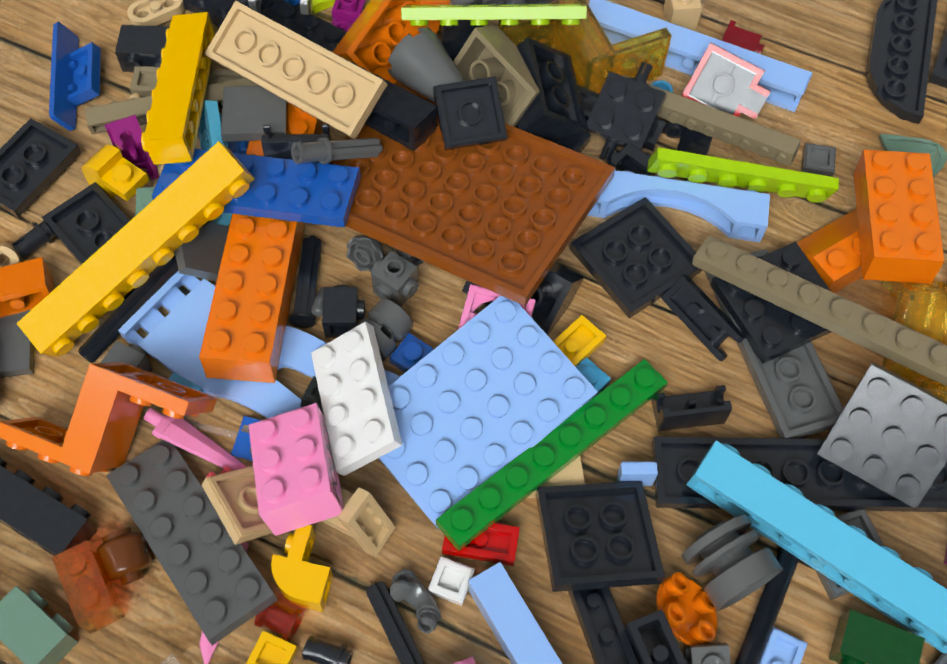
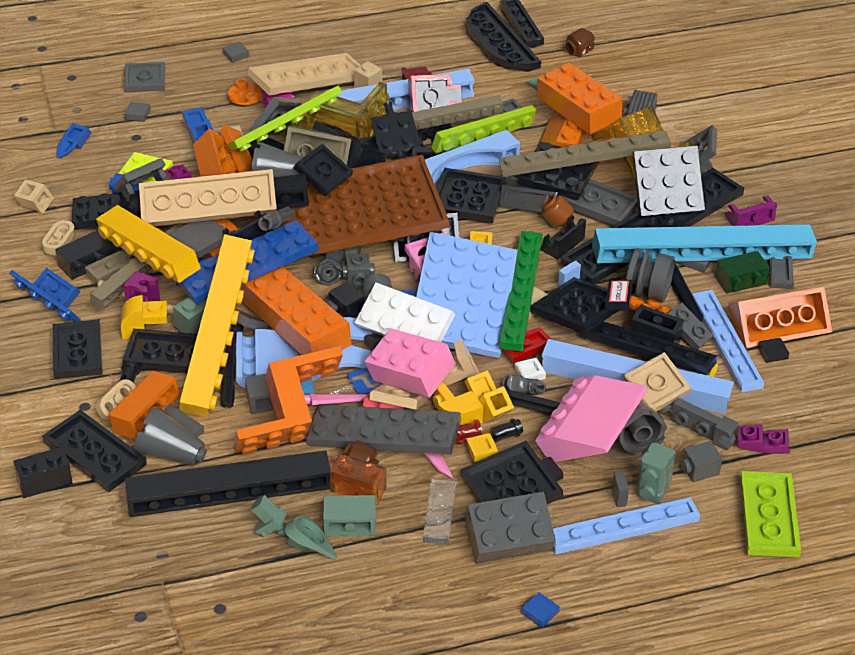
camera: 40 degrees left, 20 degrees down
none -> yellow brick [464,370,514,422]
none -> dark orange head [541,195,574,227]
none -> tile [606,280,632,311]

